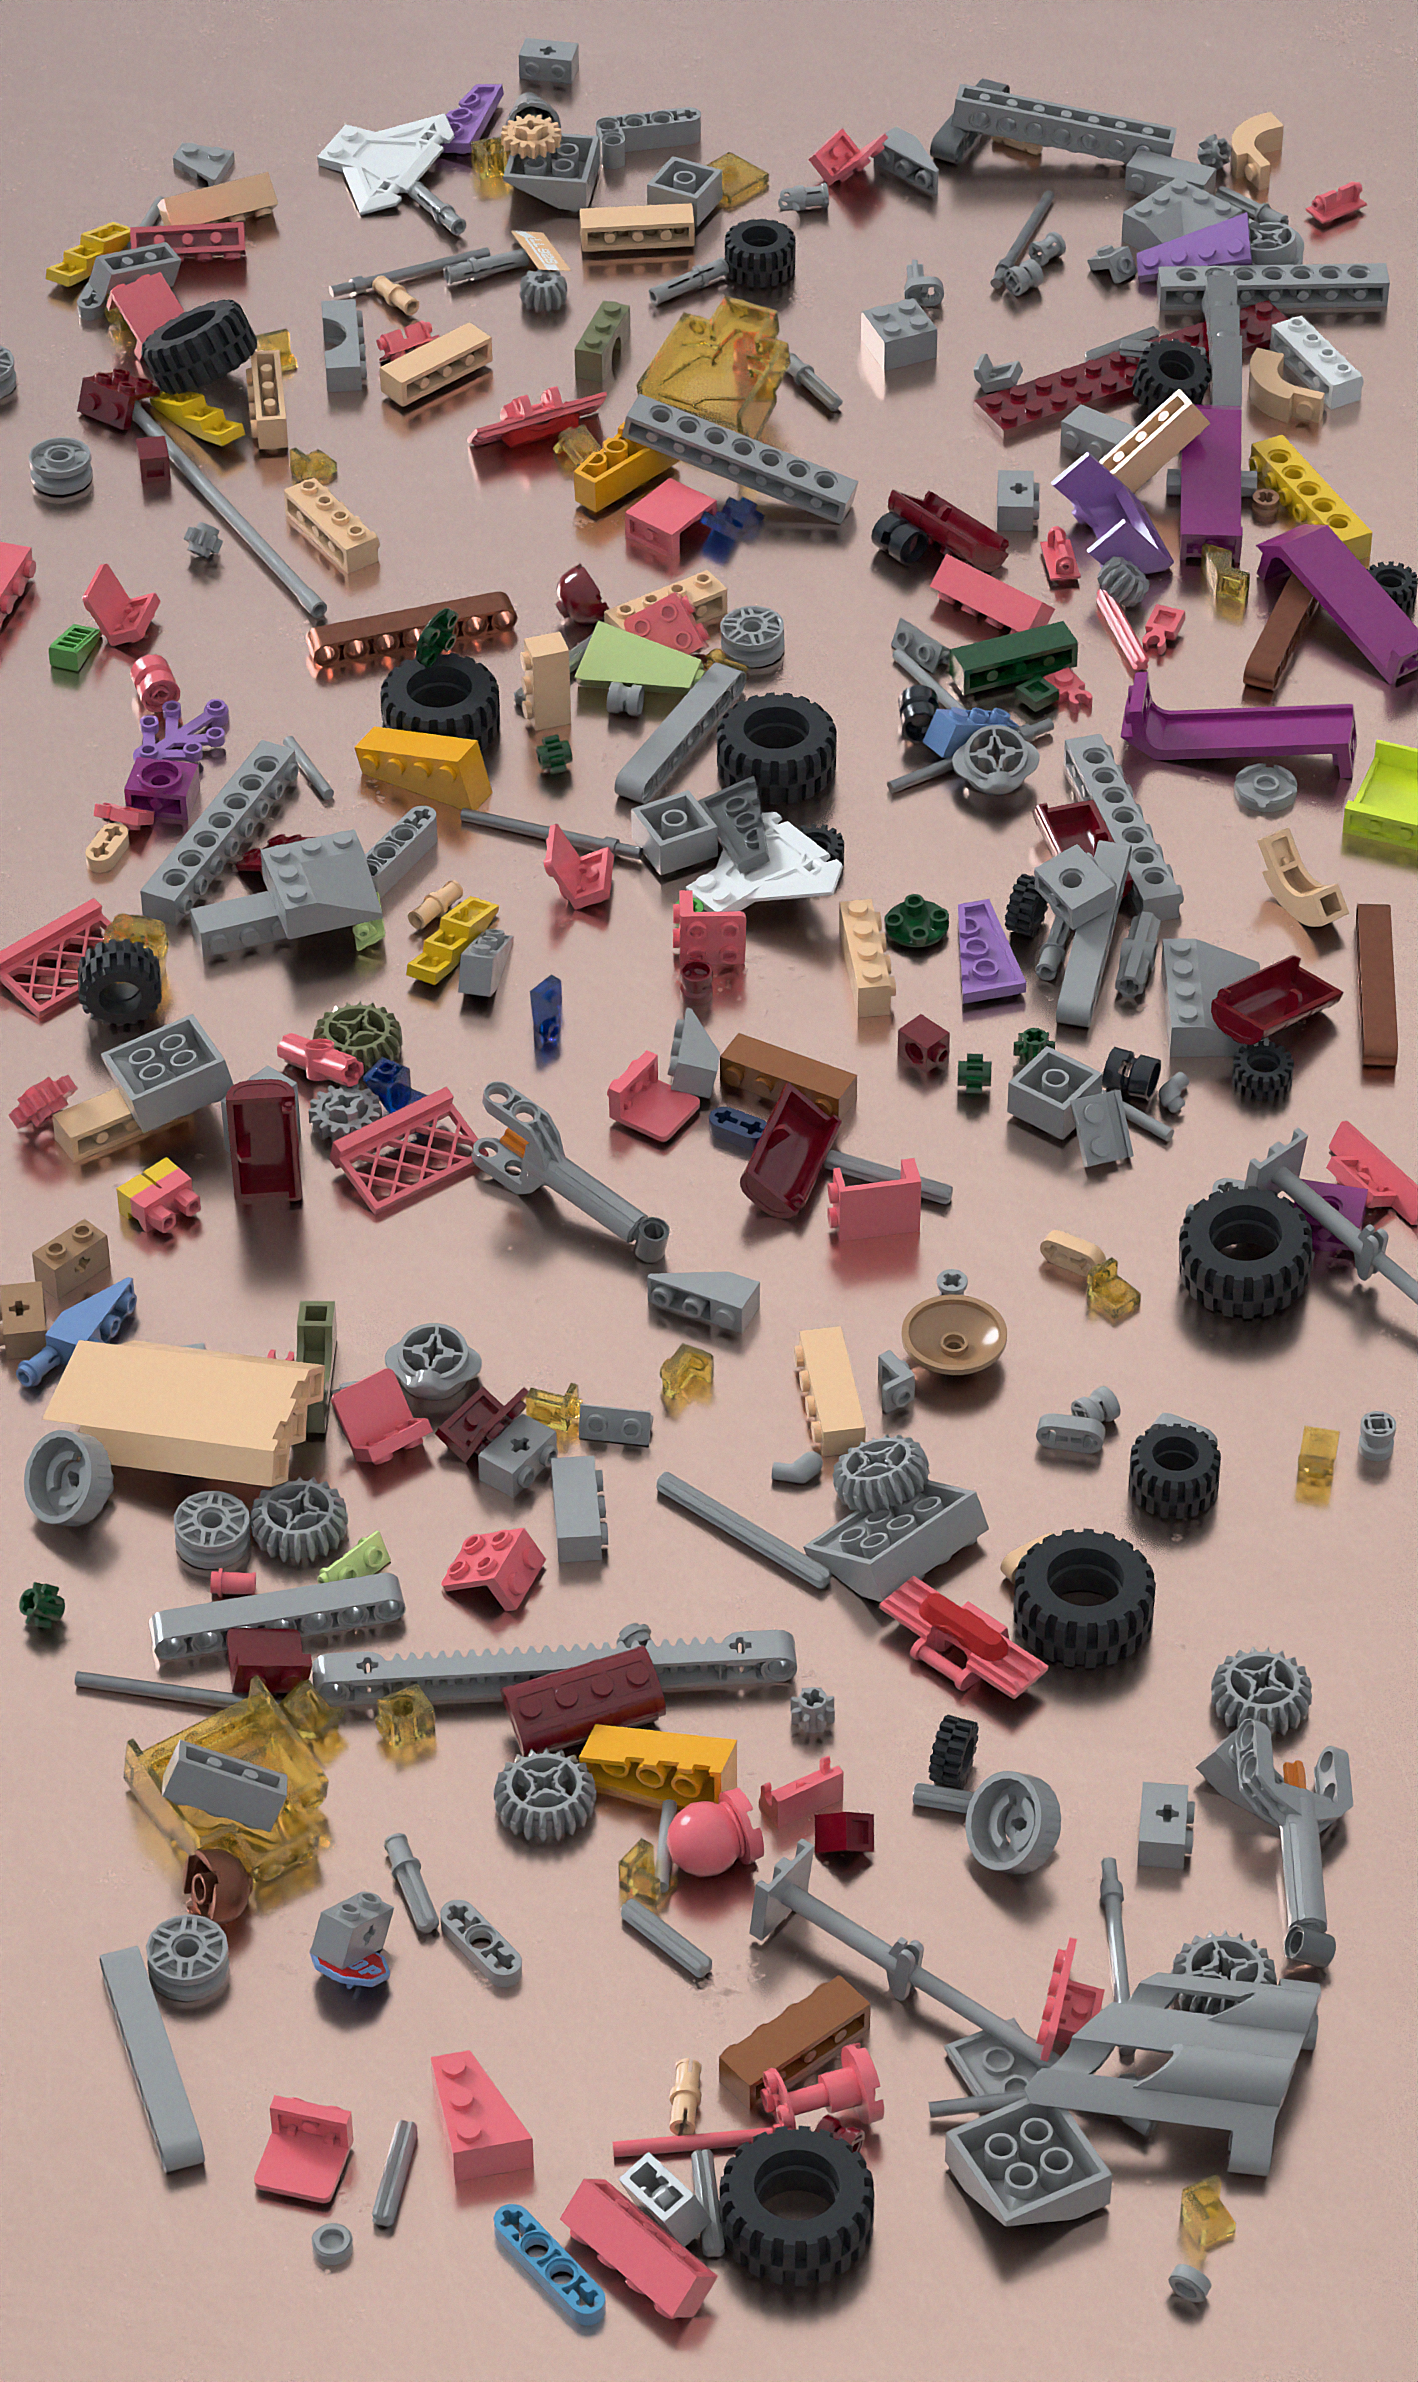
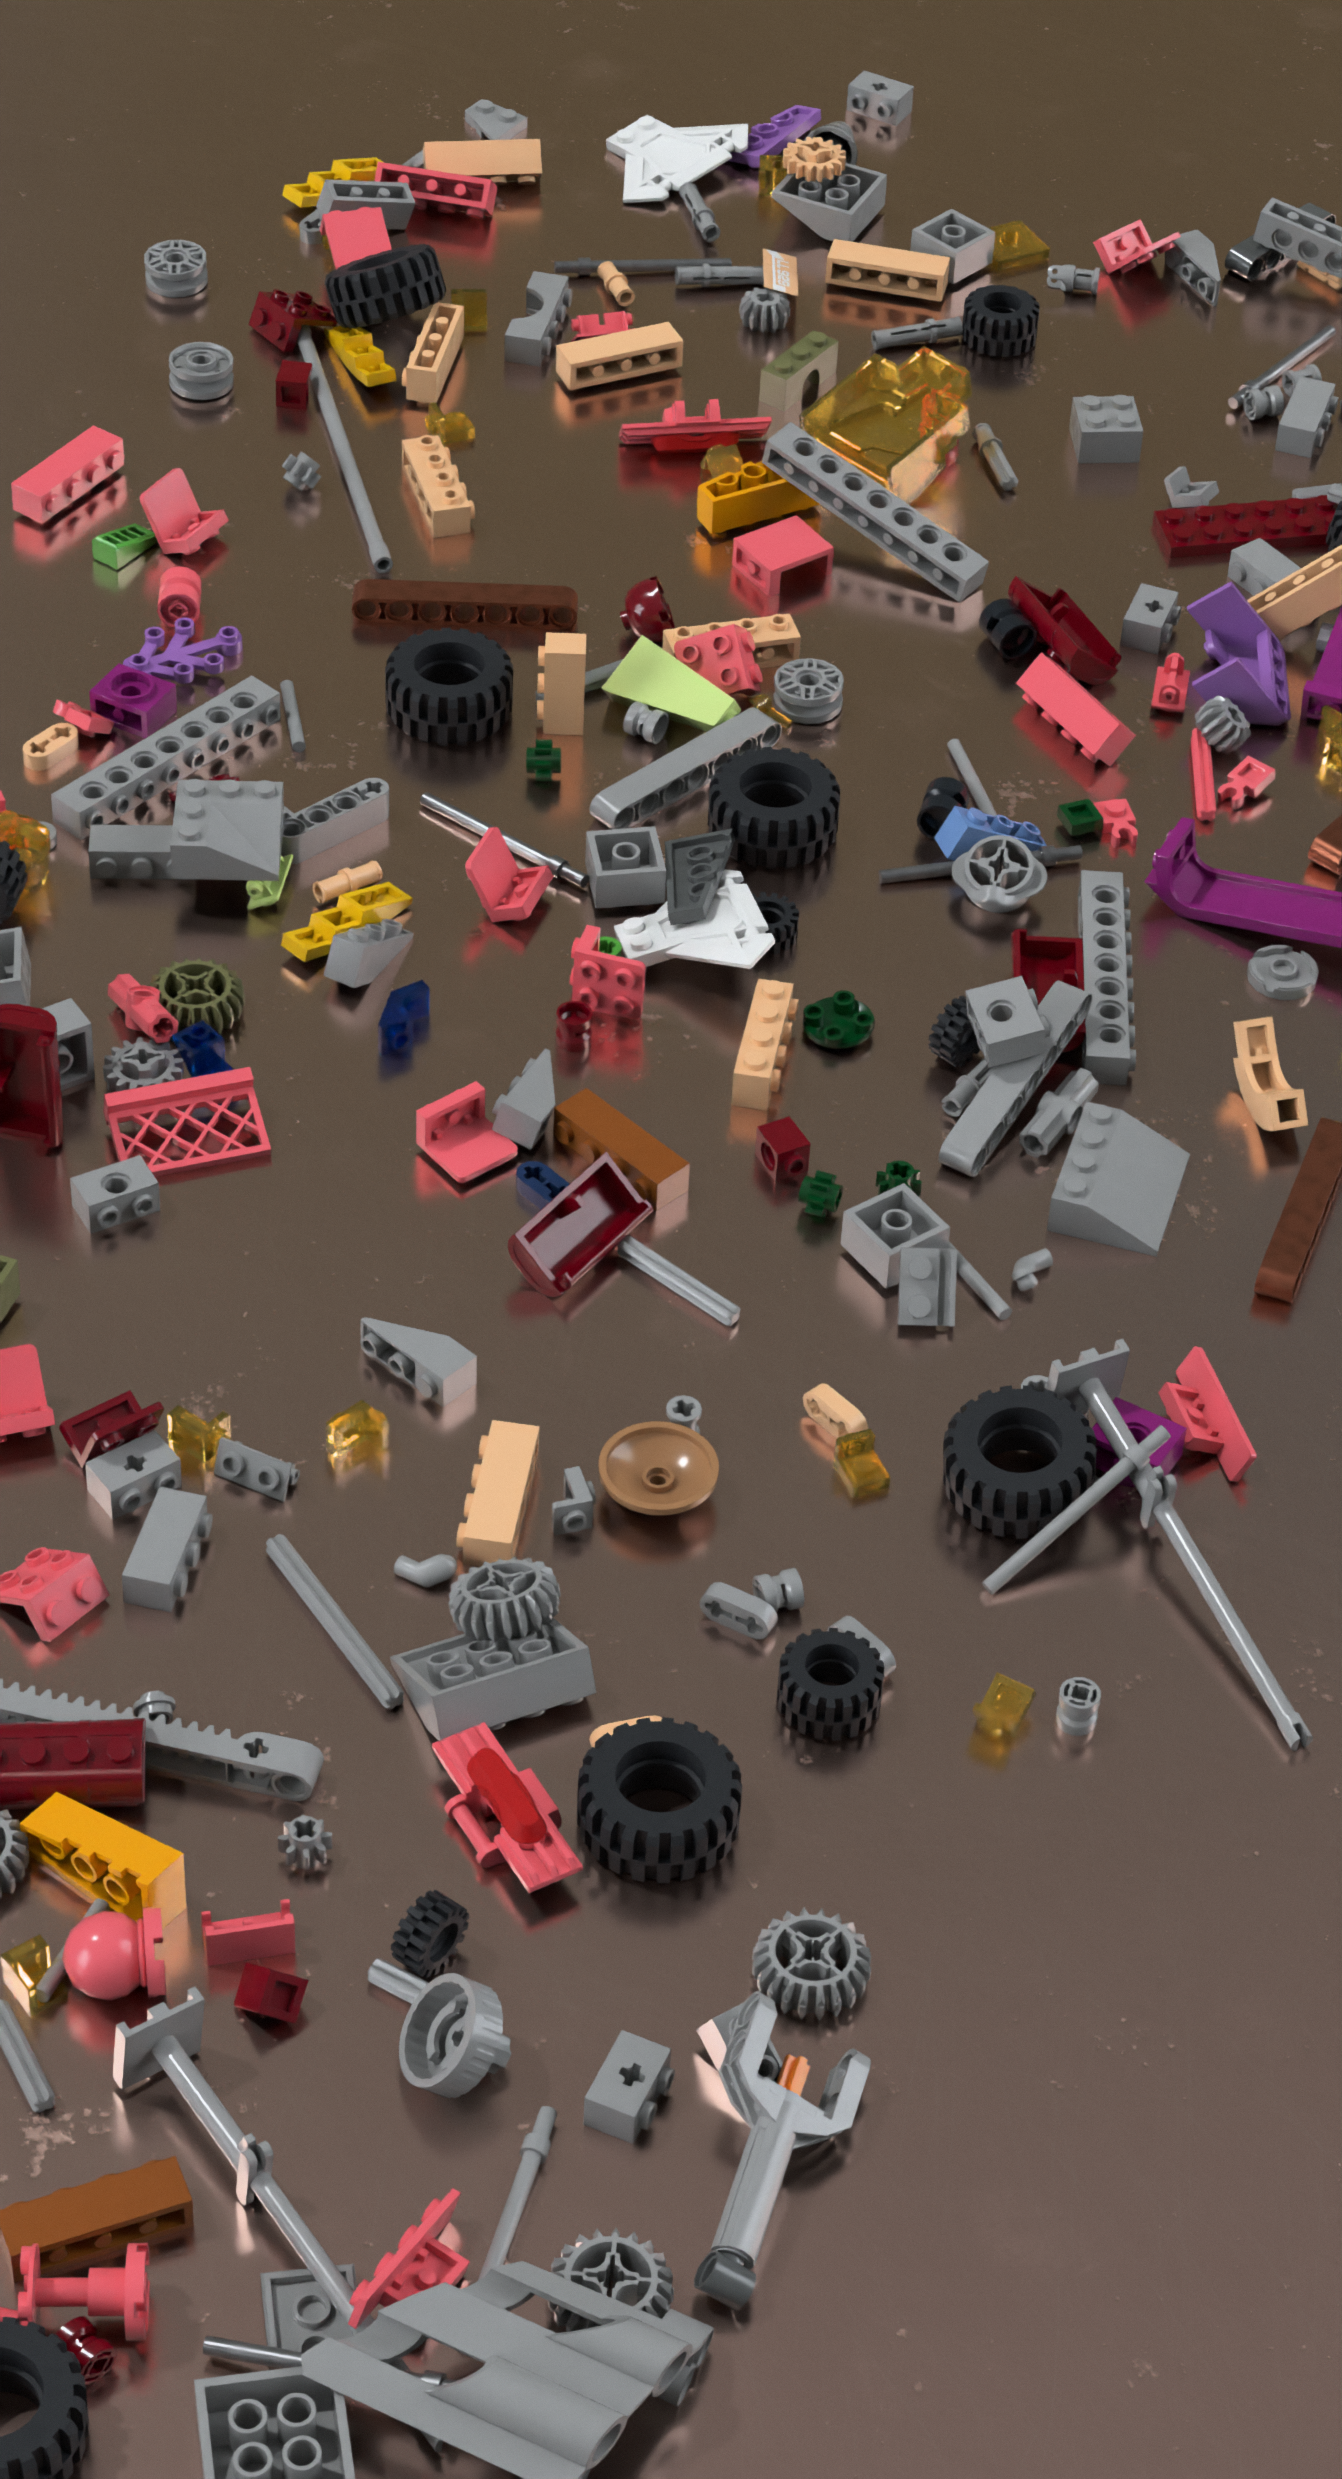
camera: 15 degrees right, 0 degrees up
light orange wedge [354,726,493,810] -> none
light grey piece [385,1323,482,1400] -> none
dark green dish [416,608,459,668] -> none
light grey piece [472,1081,670,1263] -> none
light grey beam [596,107,701,169] -> none
clear blue slope [699,496,765,540] -> none
coral panel [827,1158,921,1242] -> none
light grey hinge [891,618,950,674] -> none
light grey piece [904,259,944,307] -> none
dark green brick [949,621,1078,695] -> none
medium lavender wing [958,899,1026,1004] -> none
black wheel [1102,1047,1161,1101] -> none
dark red container [1211,955,1343,1045] -> none
black tyre [1232,1041,1294,1101] -> none
none -> light grey brick [70,1155,160,1234]
none -> light grey bar [982,1425,1171,1595]
none -> light grey brick [1275,376,1339,458]

